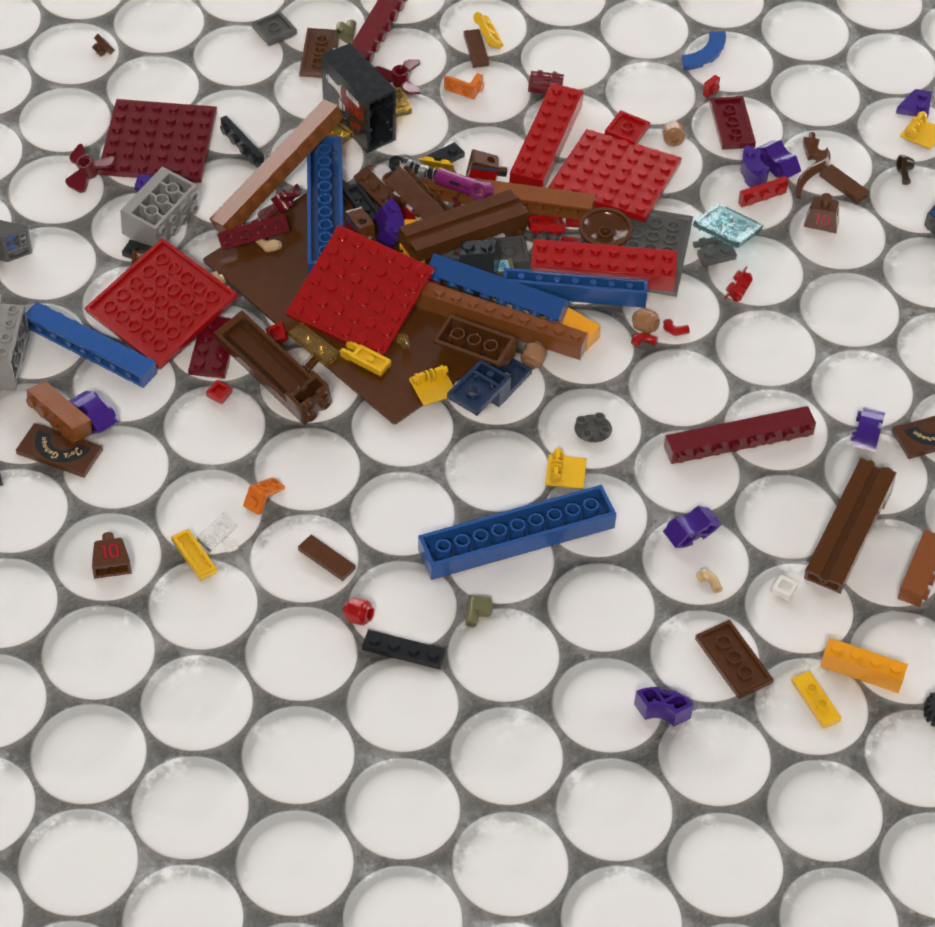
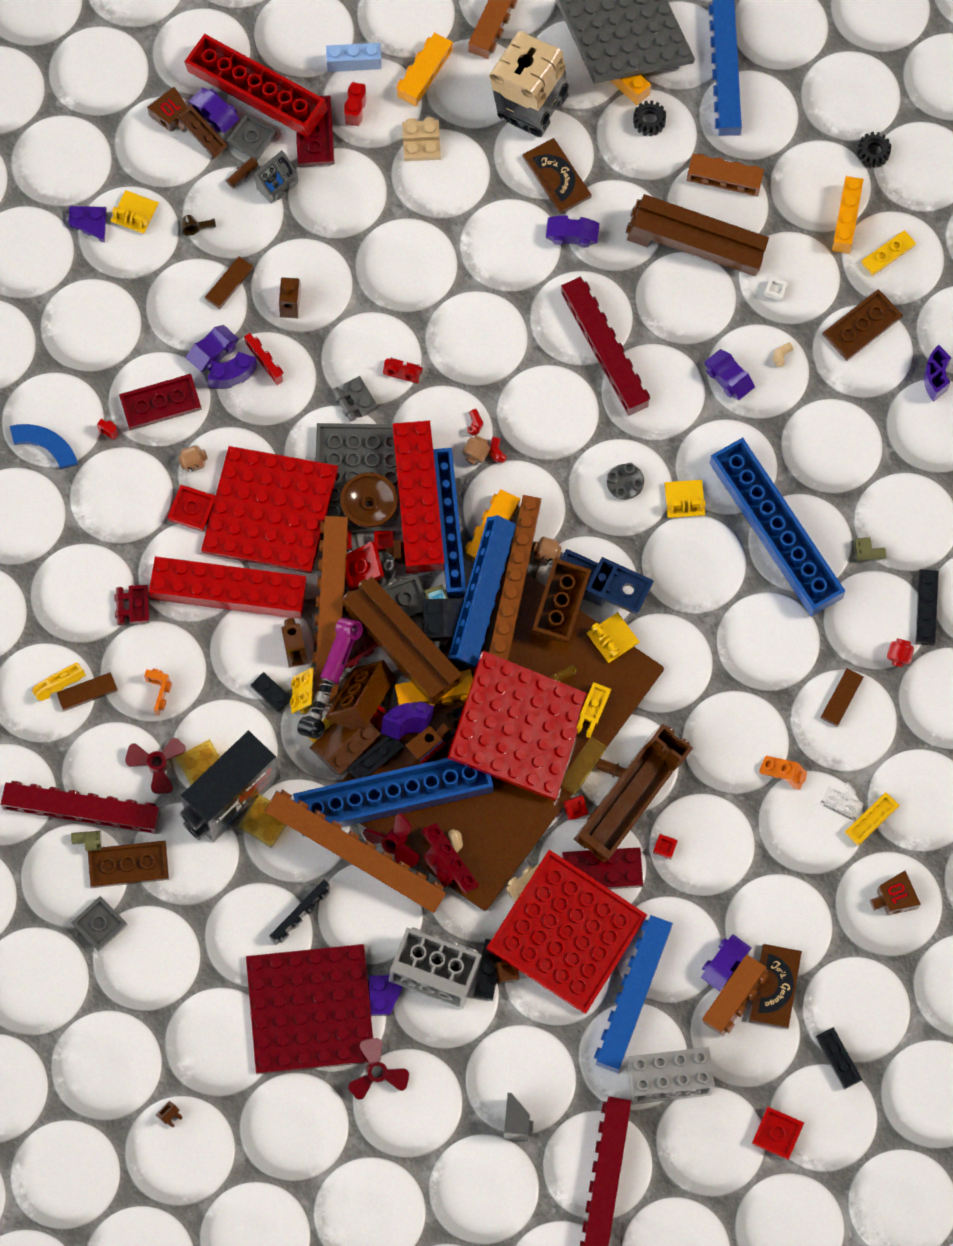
camera: 100 degrees left, 20 degrees up
clear light blue plate [693,203,763,248] -> none
reddish brown piece [796,132,831,199] -> none

